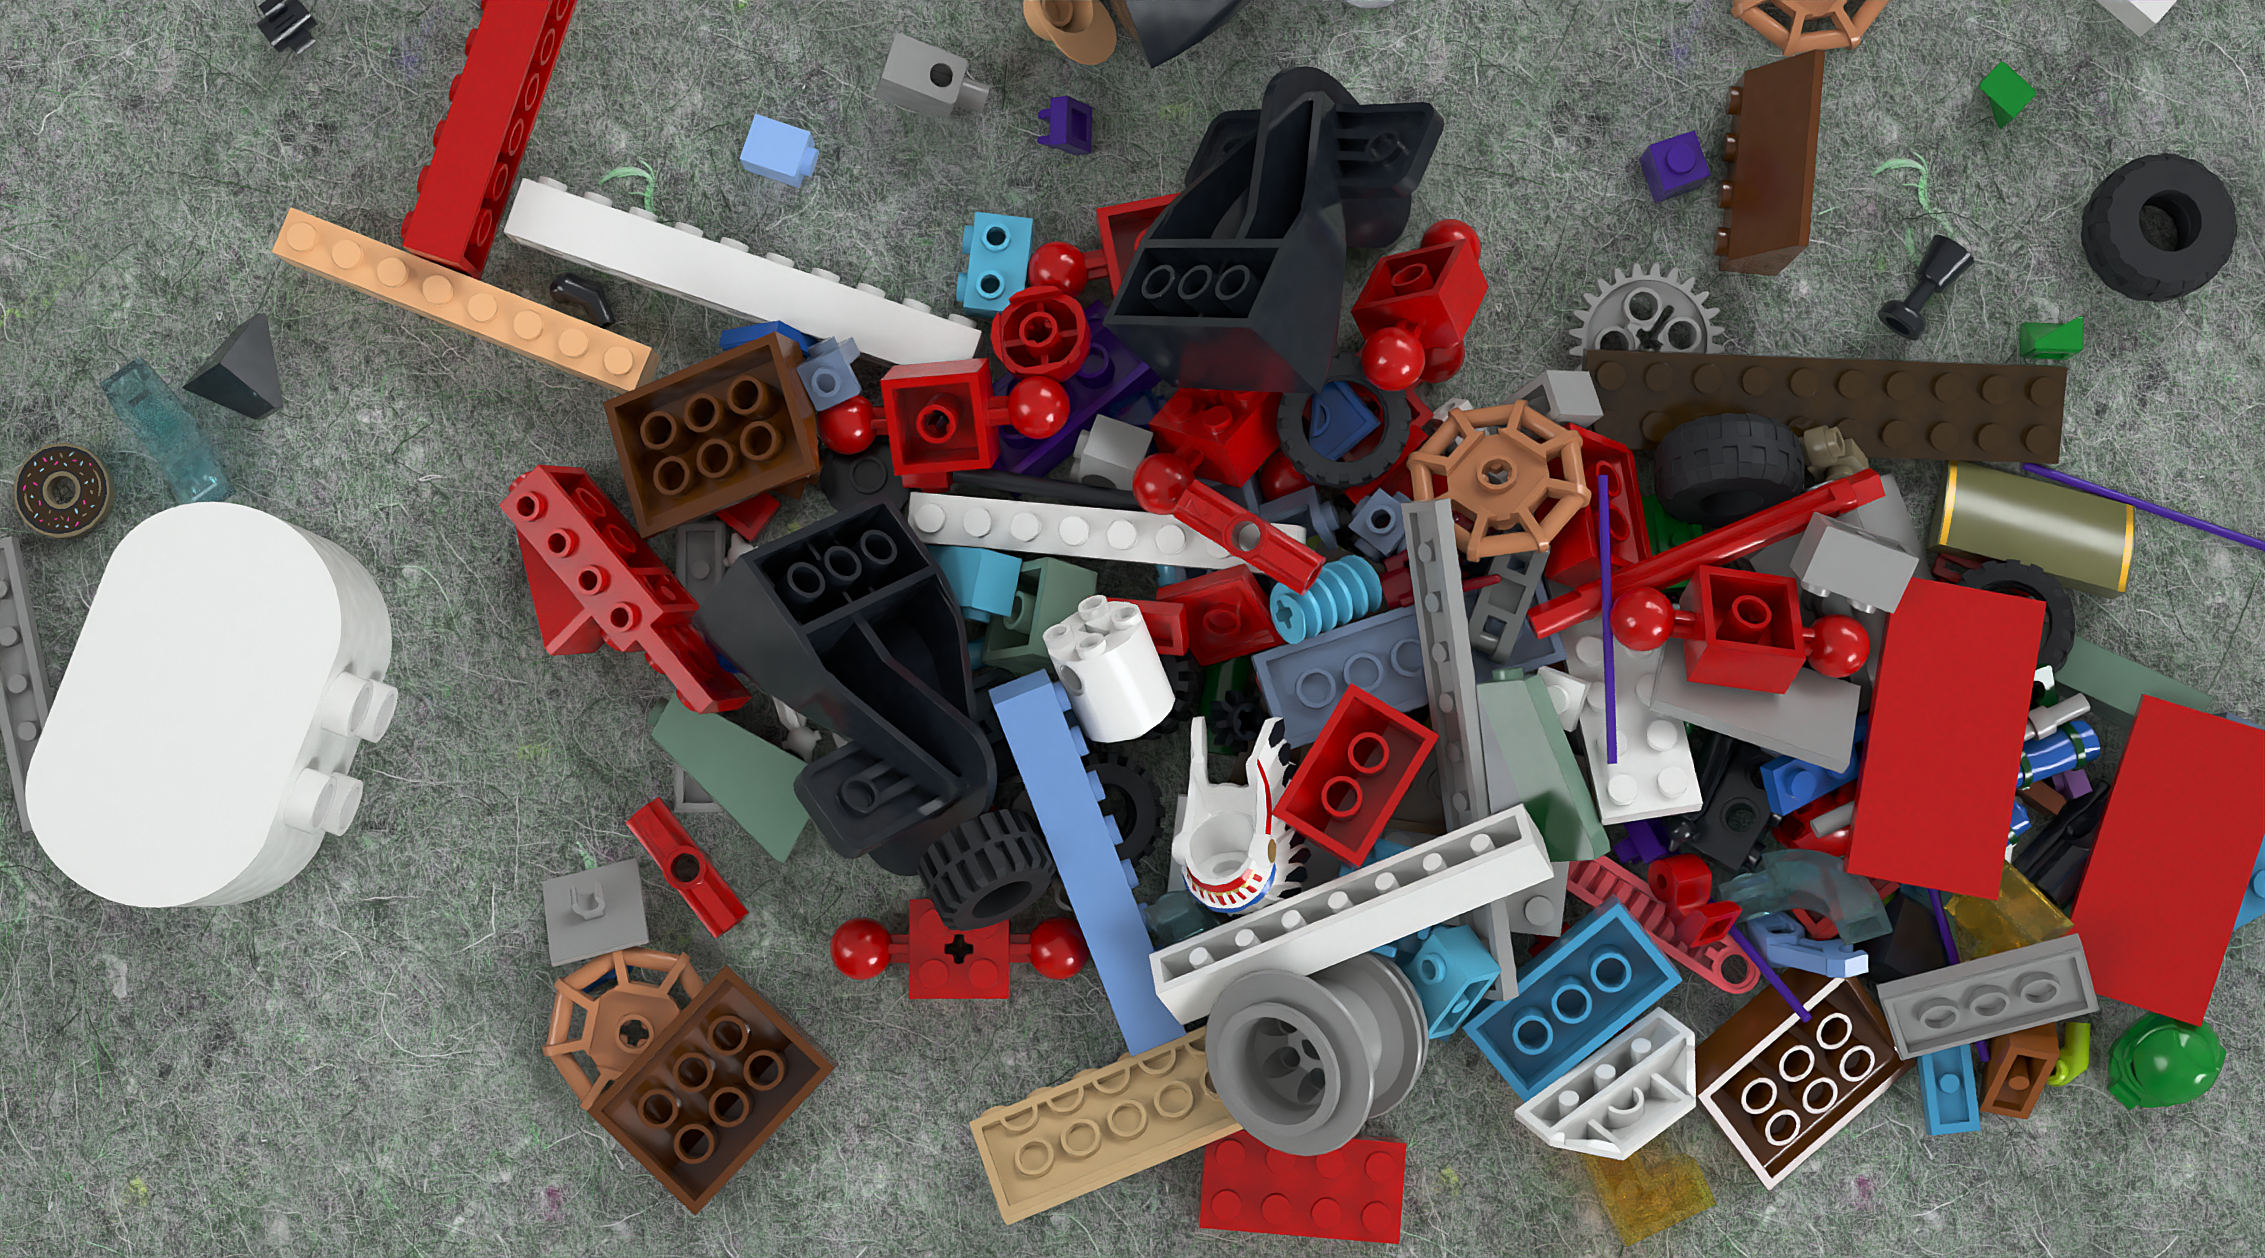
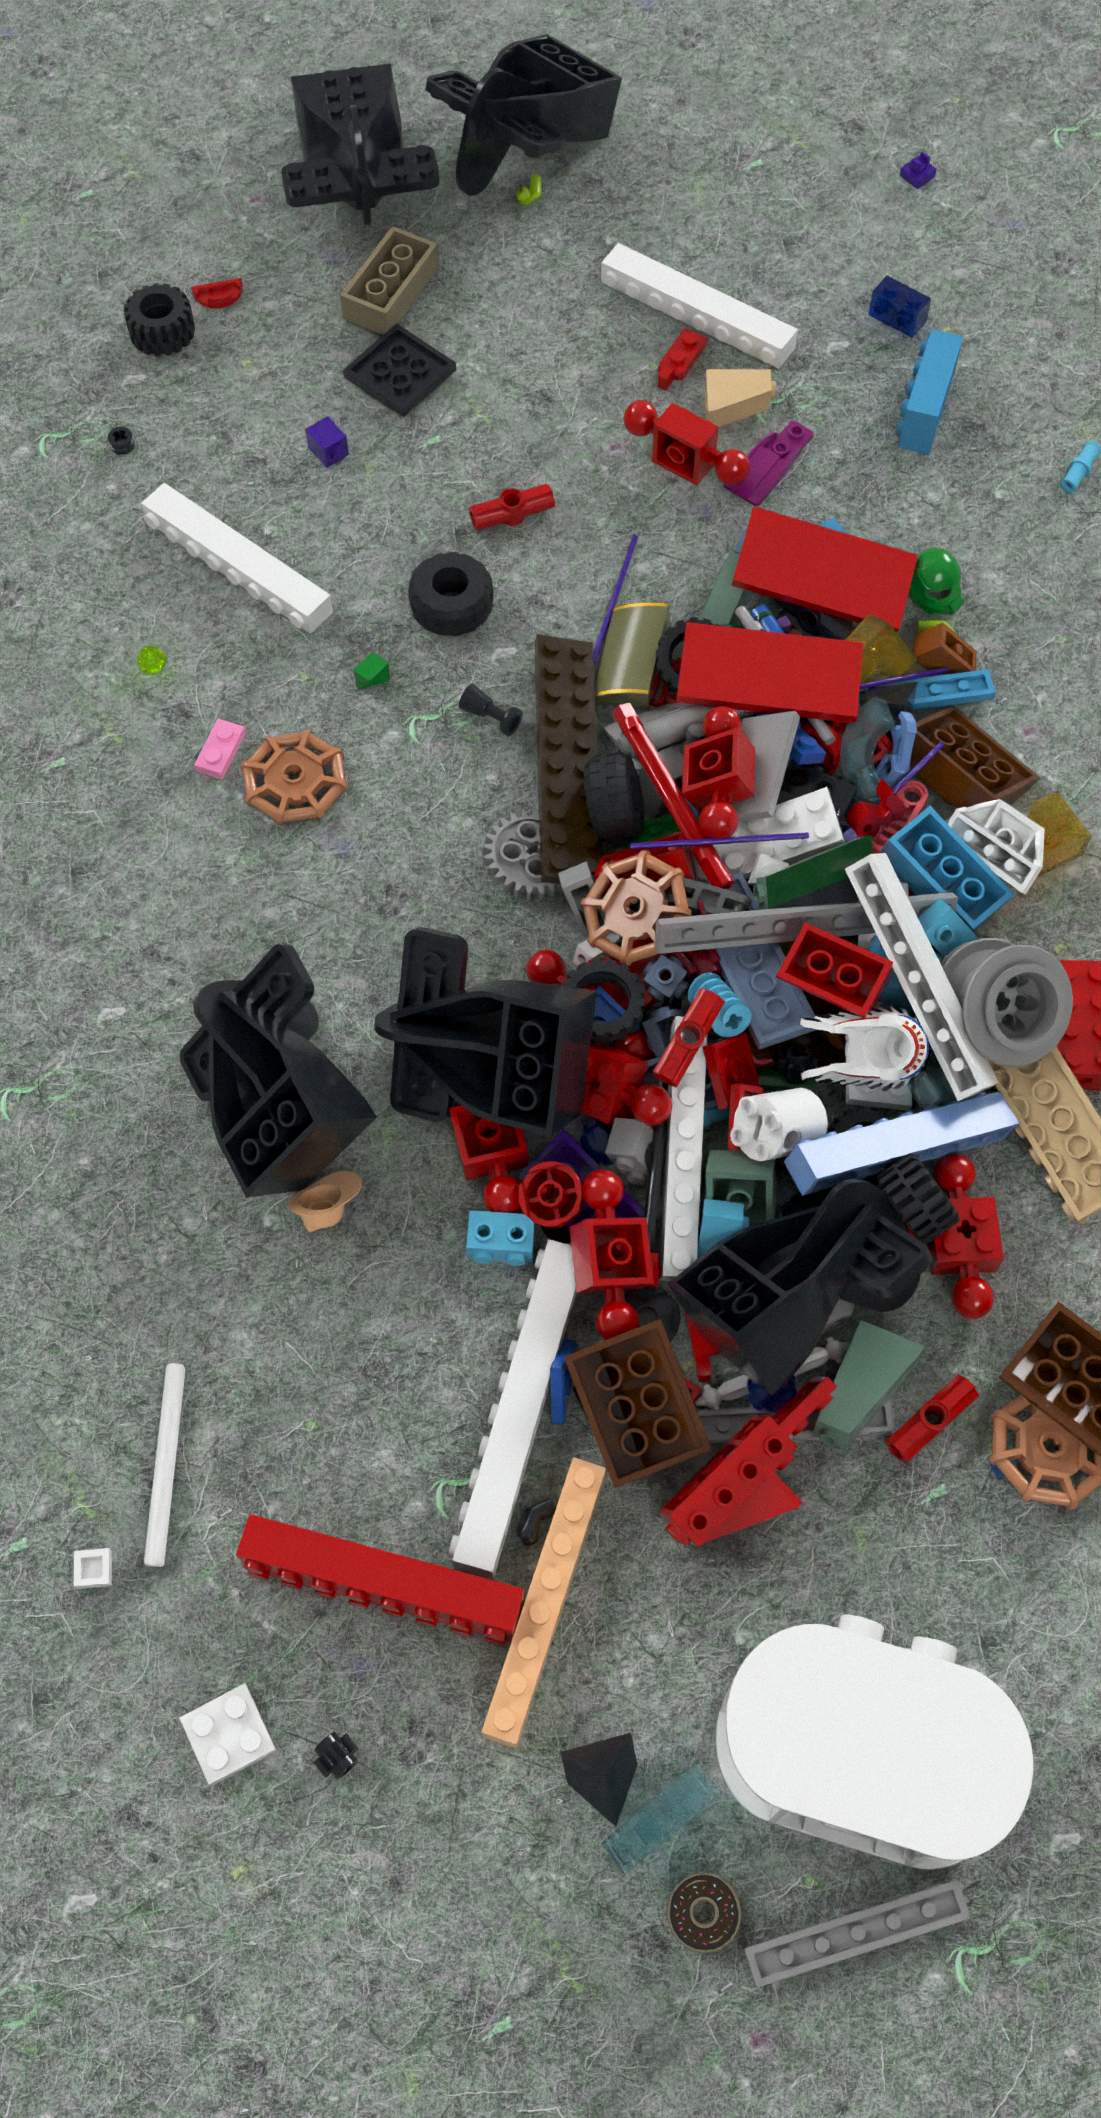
camera: 90 degrees left, 20 degrees down
light grey piece [542,857,649,967] -> none
light blue brick [739,114,819,188] -> none
sand blue bracket [796,336,861,411] -> none
light grey torso [874,32,990,119] -> none
dark purple tile [1037,96,1092,156] -> none
red brick [1350,219,1489,391] -> none
dark purple brick [1639,130,1711,203] -> none
reddish brown slope [1713,49,1825,276] -> none
light grey brick [1789,511,1919,614] -> none
dark tan plate [1799,425,1869,484] -> none
light grey tile [1876,933,2099,1060] -> none
green slope [2020,316,2083,360] -> none

